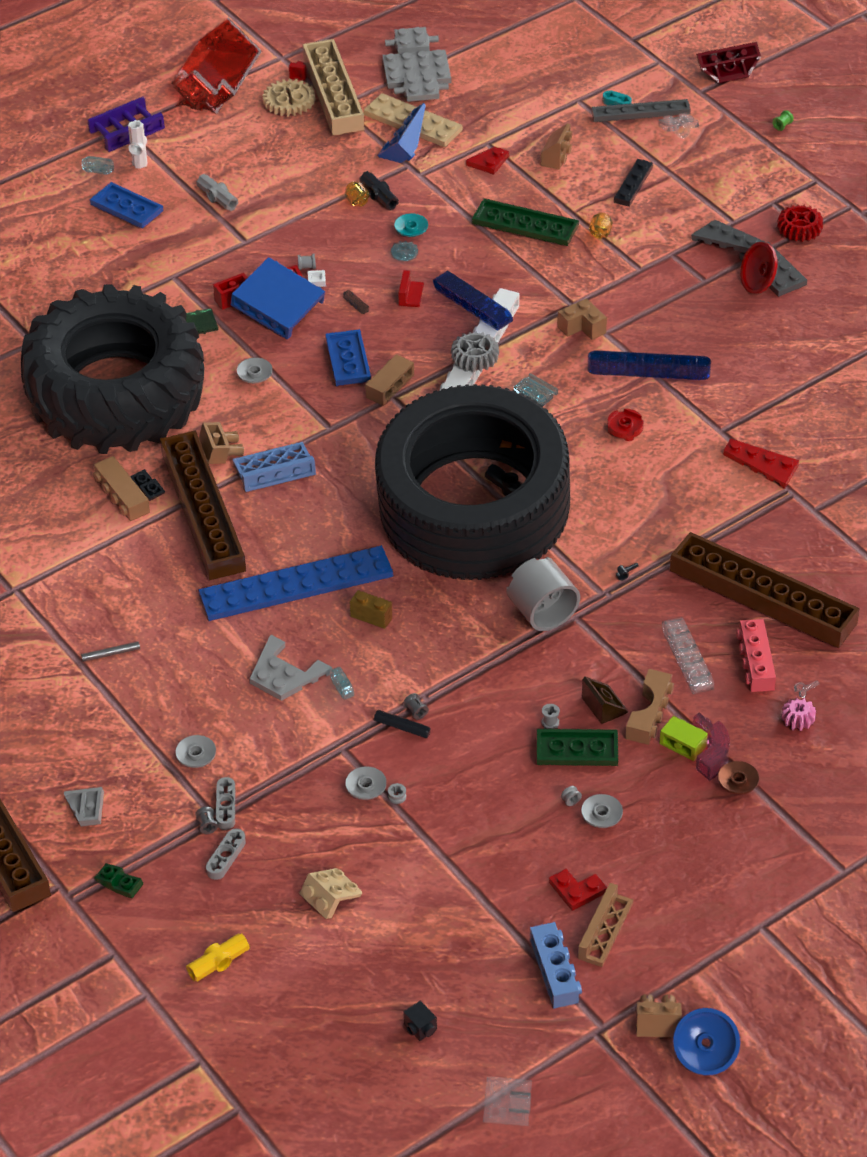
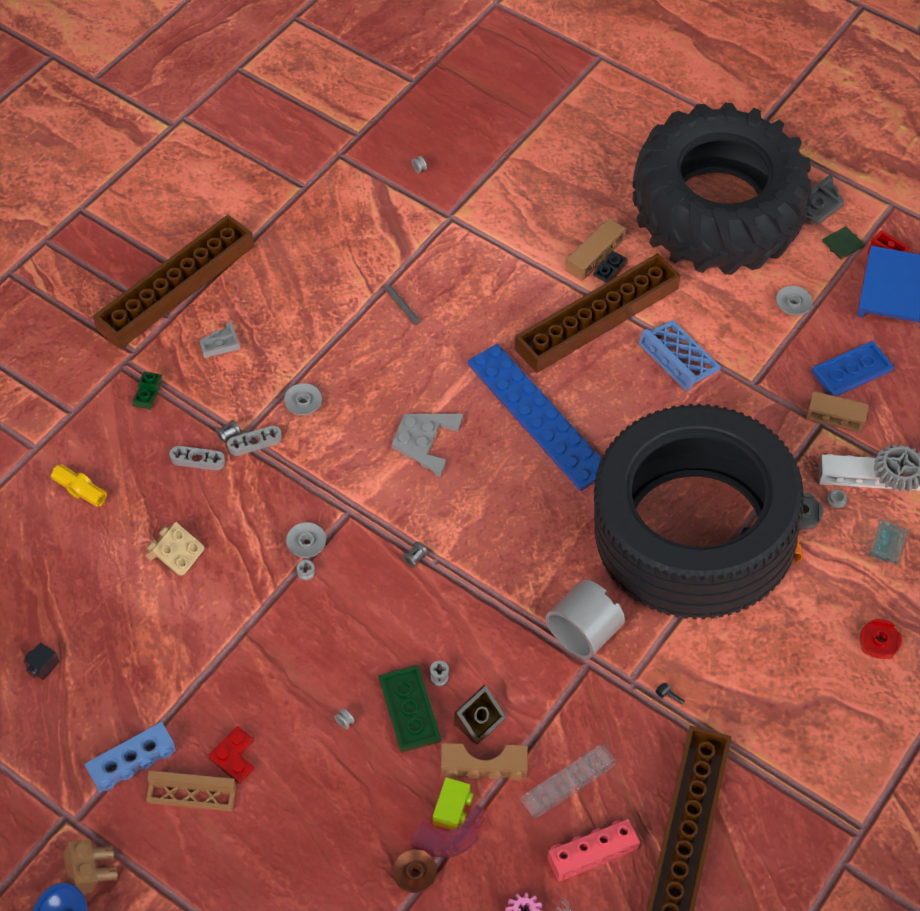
camera: 70 degrees right, 10 degrees up
medium nougat brick [198,422,244,464] -> none
clear light blue beam [329,667,354,700] -> none
pearl gold brick [350,590,392,629] -> none
black axle [374,710,431,738] -> none
light grey dish [581,794,623,828] -> none
red wing [723,439,799,489] -> none

